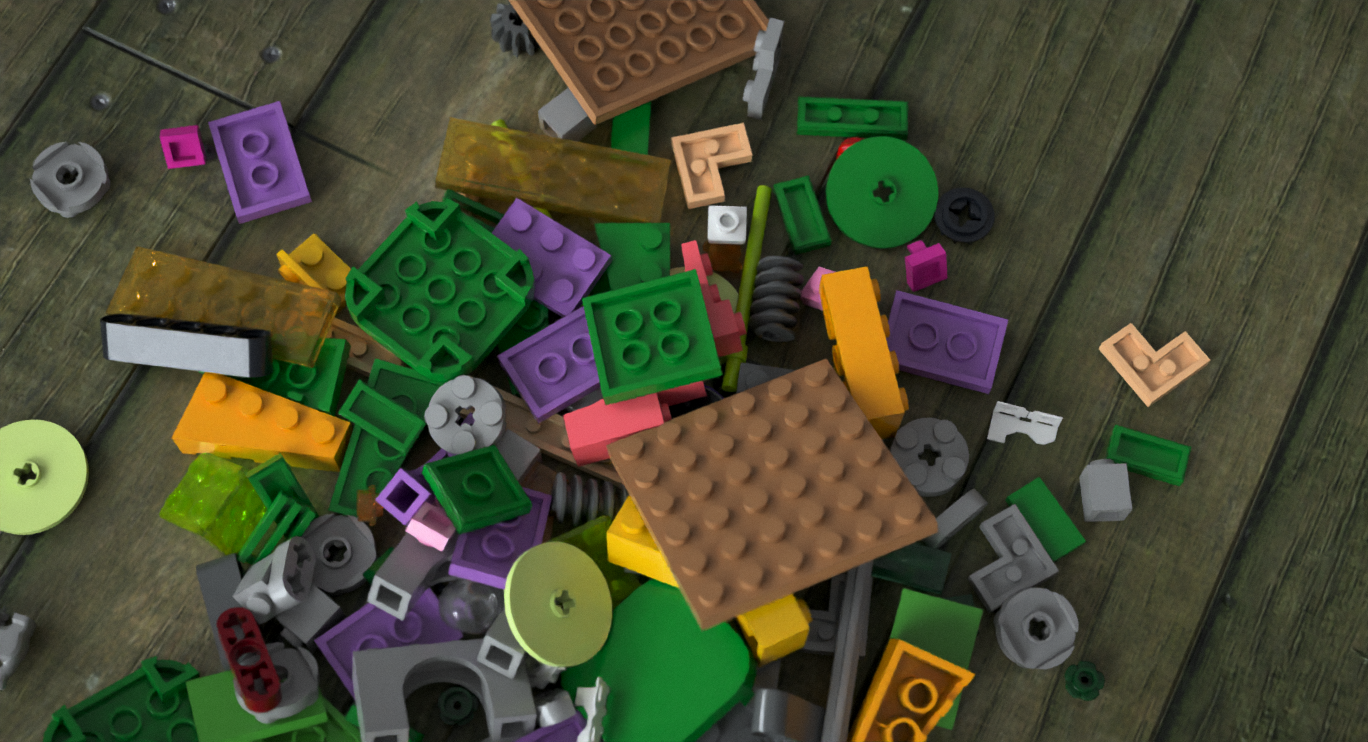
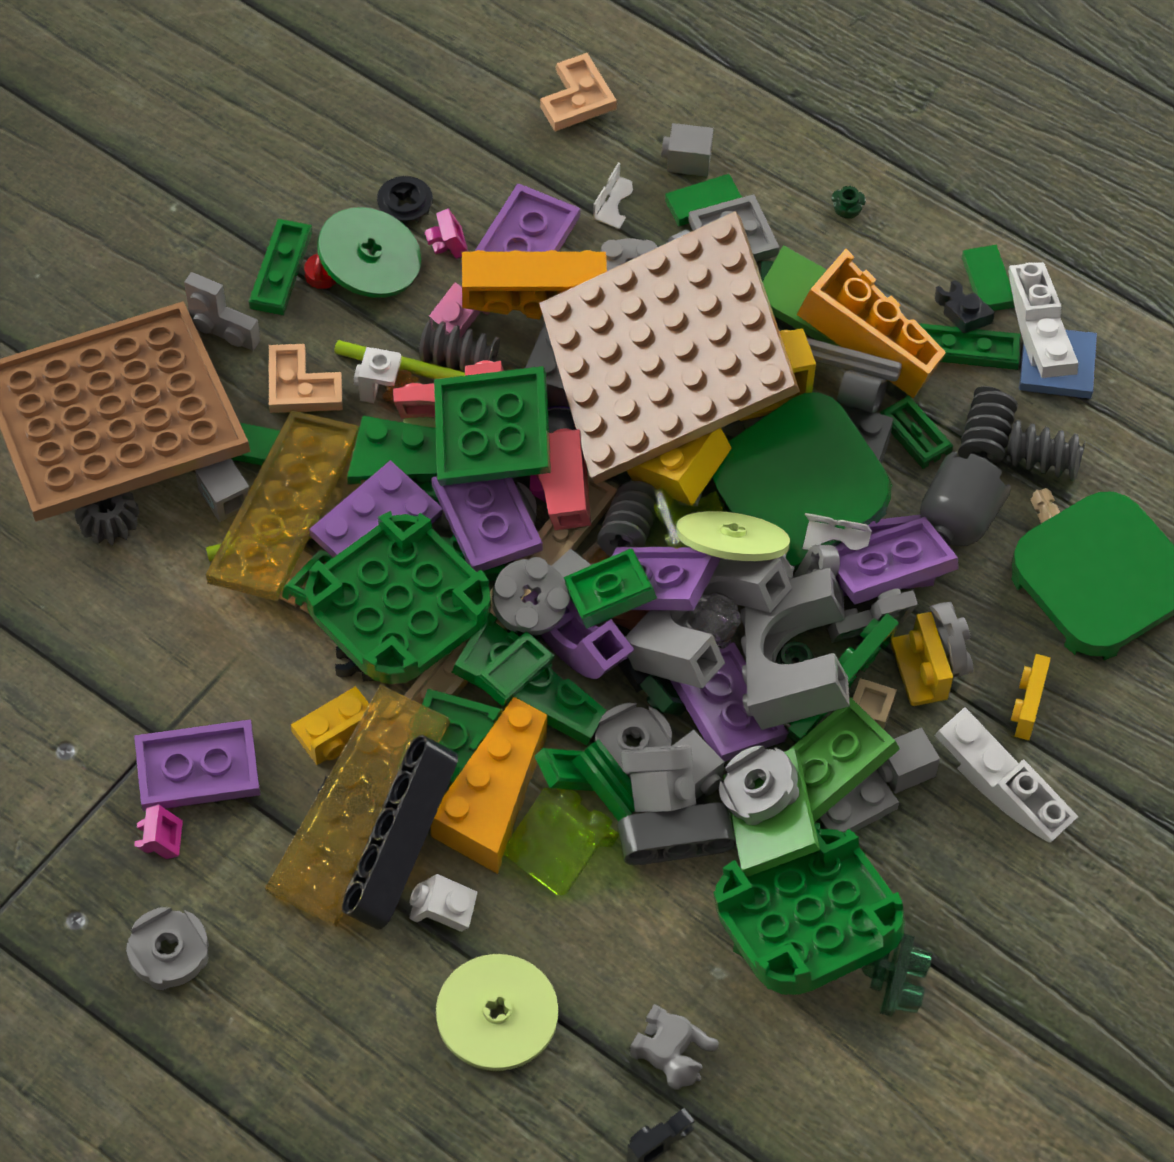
camera: 80 degrees left, 10 degrees down
dark red beam [216,607,282,713] -> none
clear orange plate [356,485,383,526] -> none
bright pink plate [406,498,457,552] -> none
green tile [773,175,832,255] -> none
light grey plate [994,588,1079,669] -> none
green tile [1105,424,1192,486] -> none
none -> white bracket [410,874,477,932]

